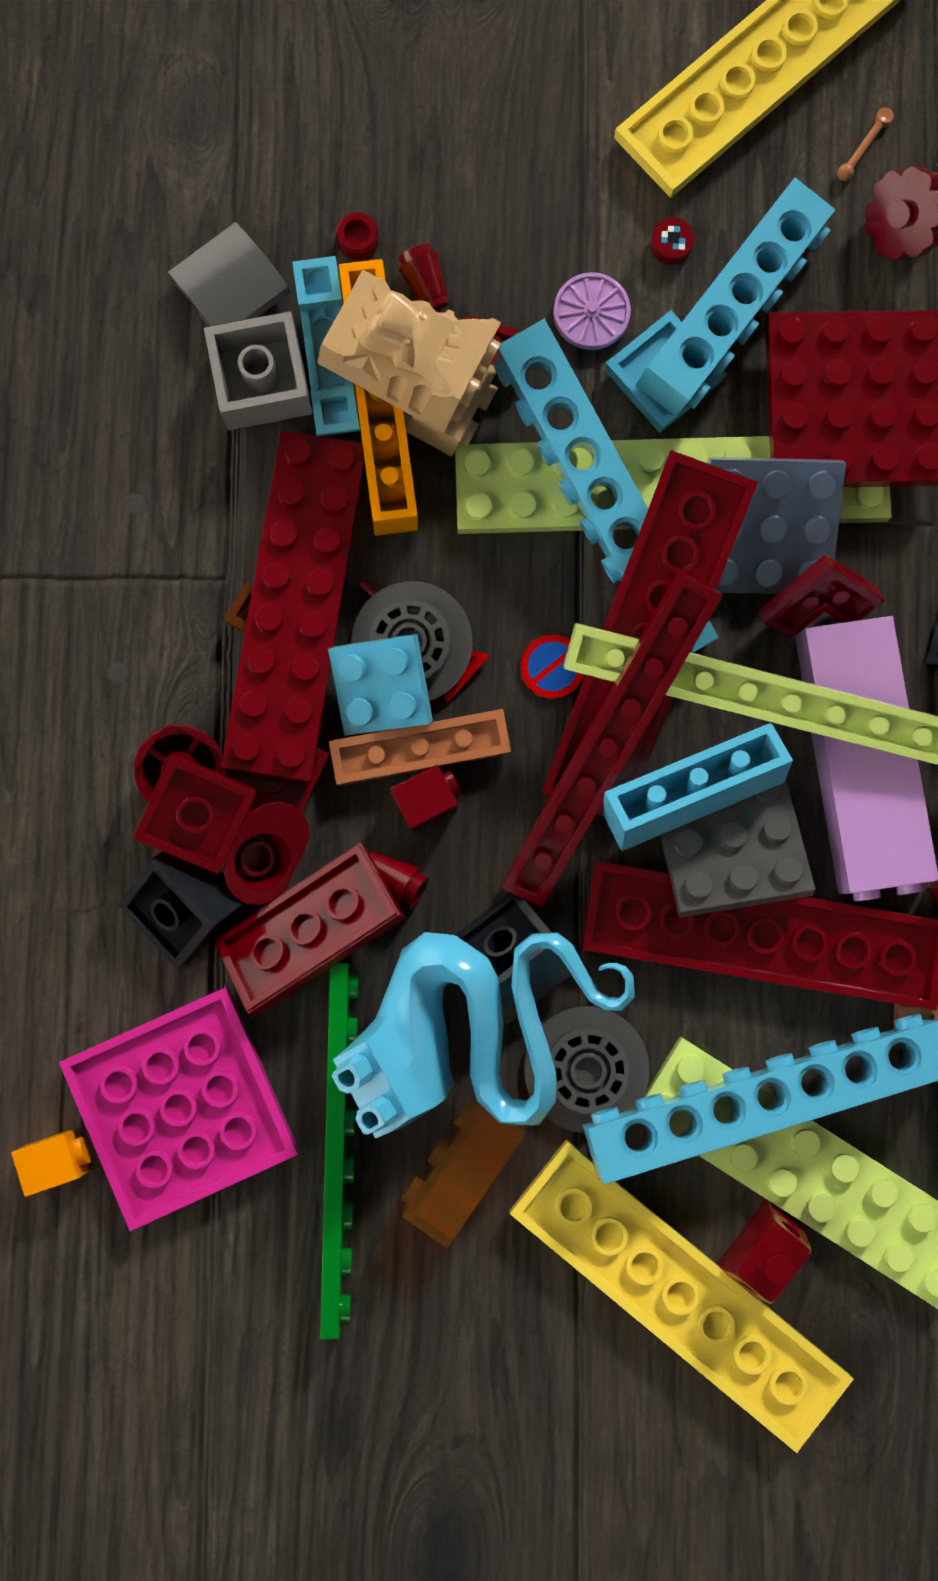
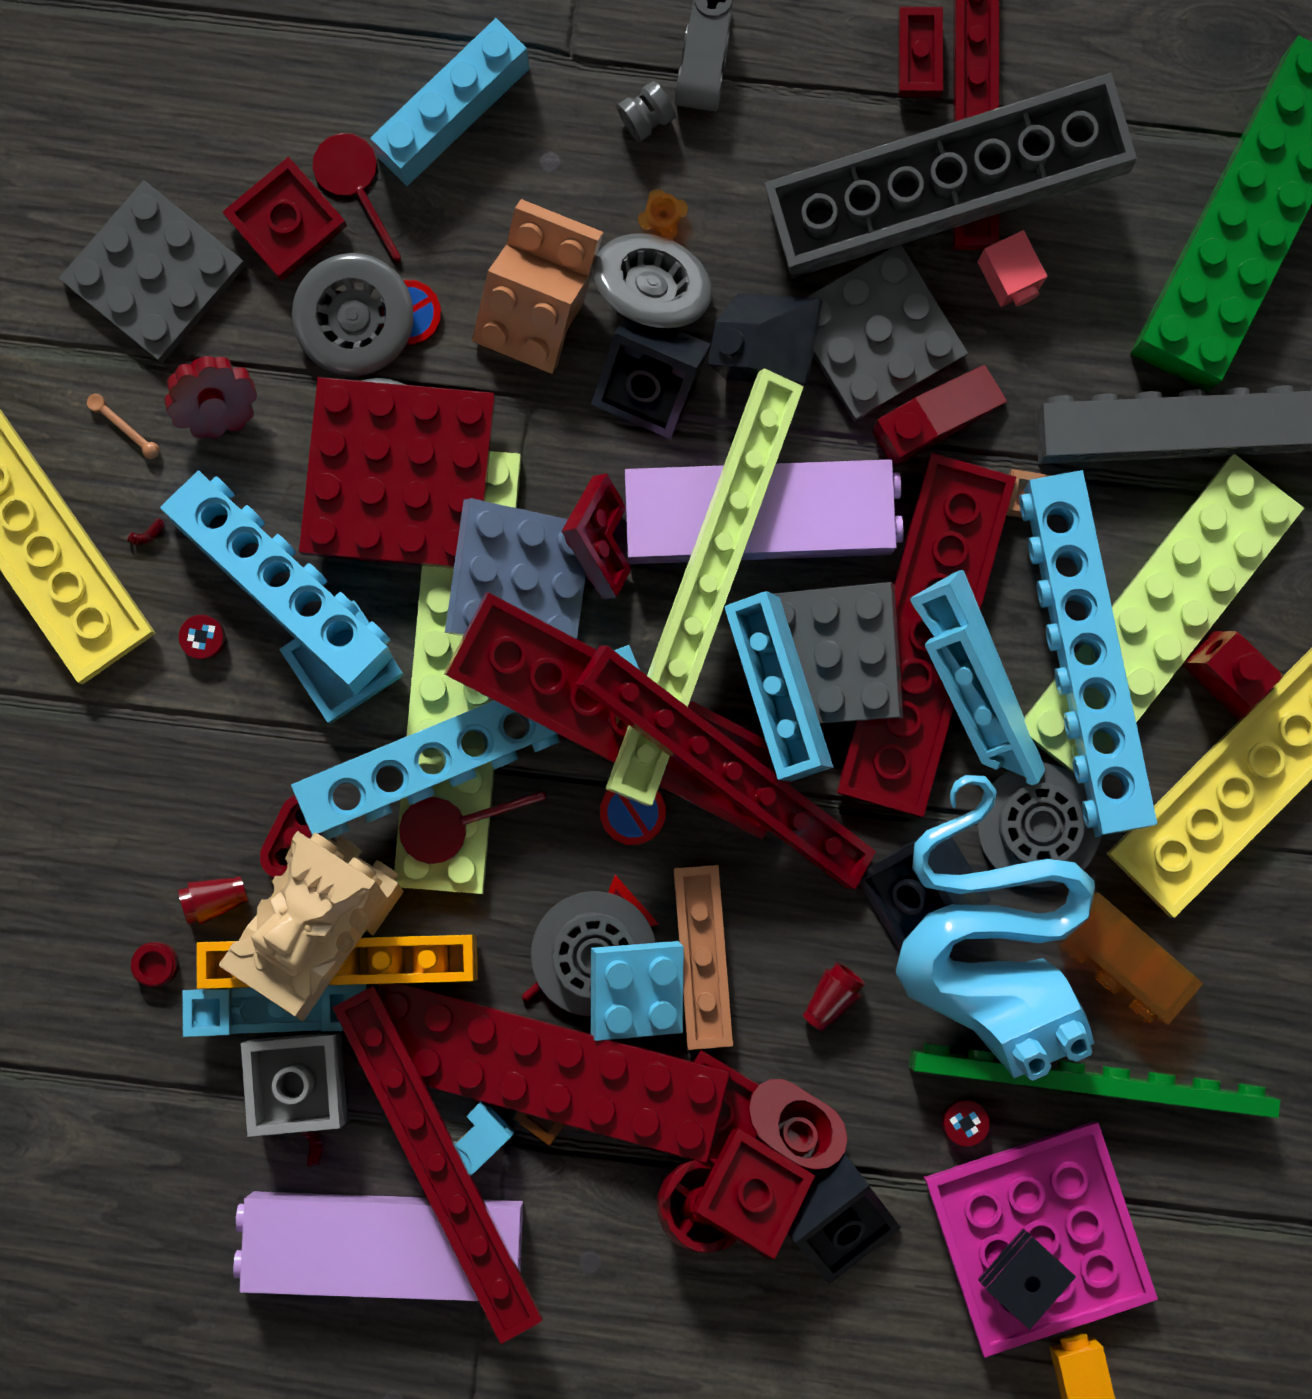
camera: 80 degrees left, 0 degrees up
dark grey slope [168,222,291,327] -> none
dark red tile [213,842,406,1017] -> none
dark red brick [390,764,462,832] -> none
lavender wheel [553,272,631,350] -> none
none -> dark red leg [127,518,165,546]
none -> lavender brick [233,1191,523,1301]
none -> dark red leg [302,1131,323,1167]
none -> dark red plate [332,986,543,1344]
none -> dark red piece [399,791,547,864]
none -> medium azure leg [454,1101,514,1175]
none -> medium azure wedge [910,570,1045,785]
none -> dark red tile [942,1099,989,1147]
none -> black piece [978,1228,1076,1330]

